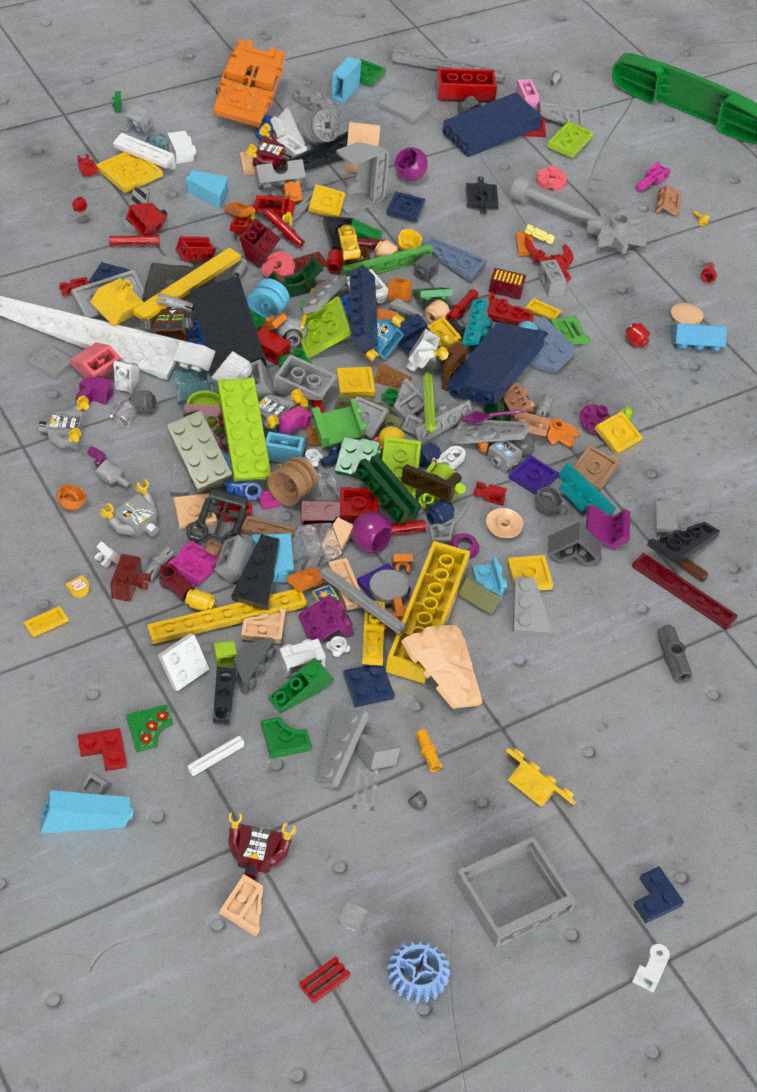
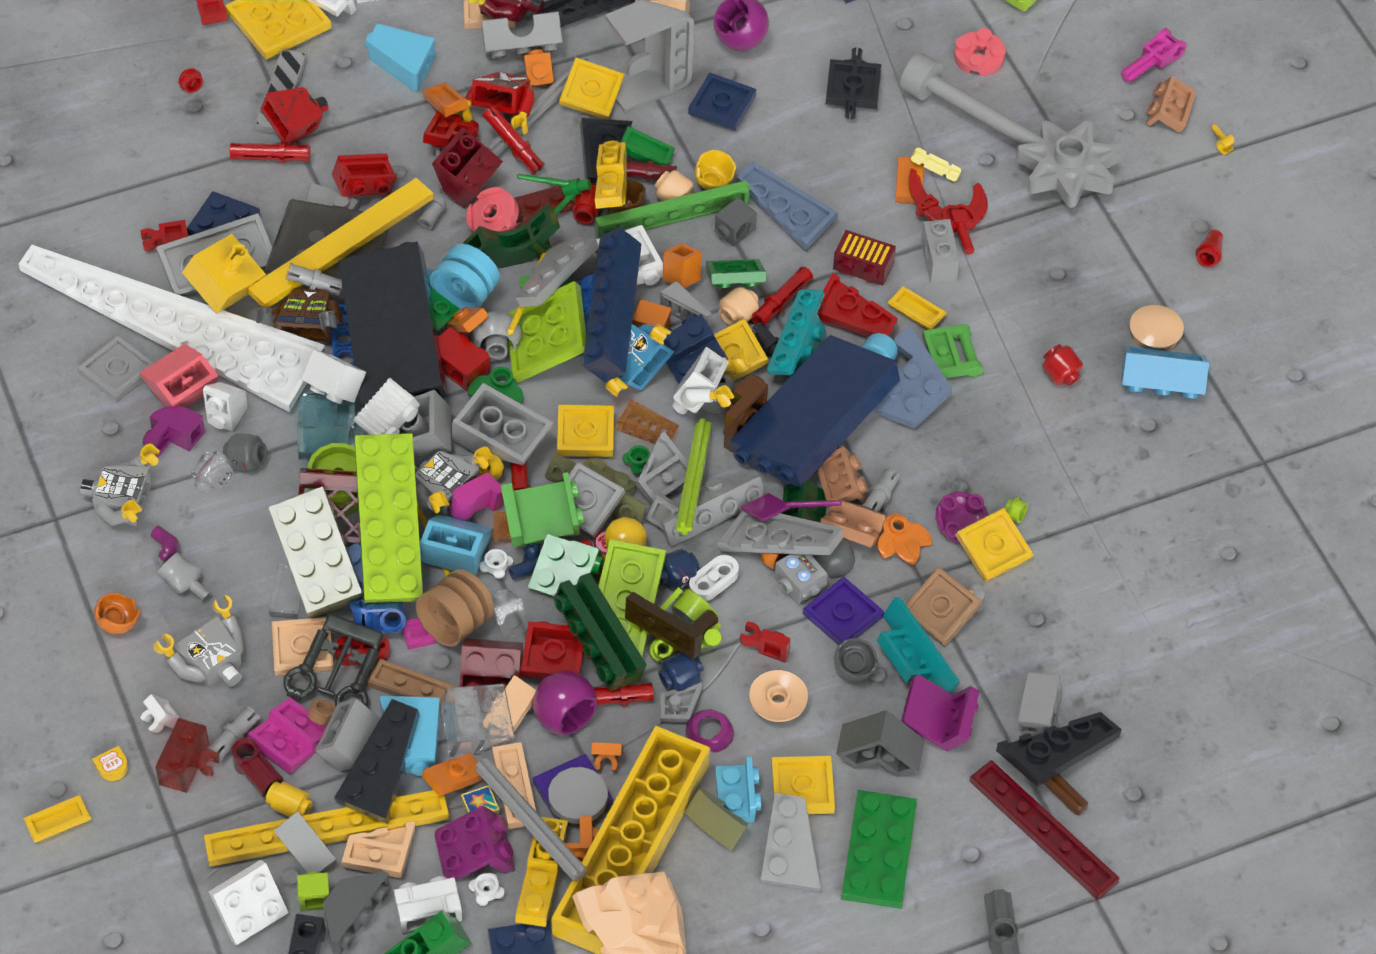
camera: 10 degrees right, 5 degrees up
none -> light grey tile [274,811,336,873]
none -> green plant [517,174,591,216]
none -> green plate [841,790,917,909]

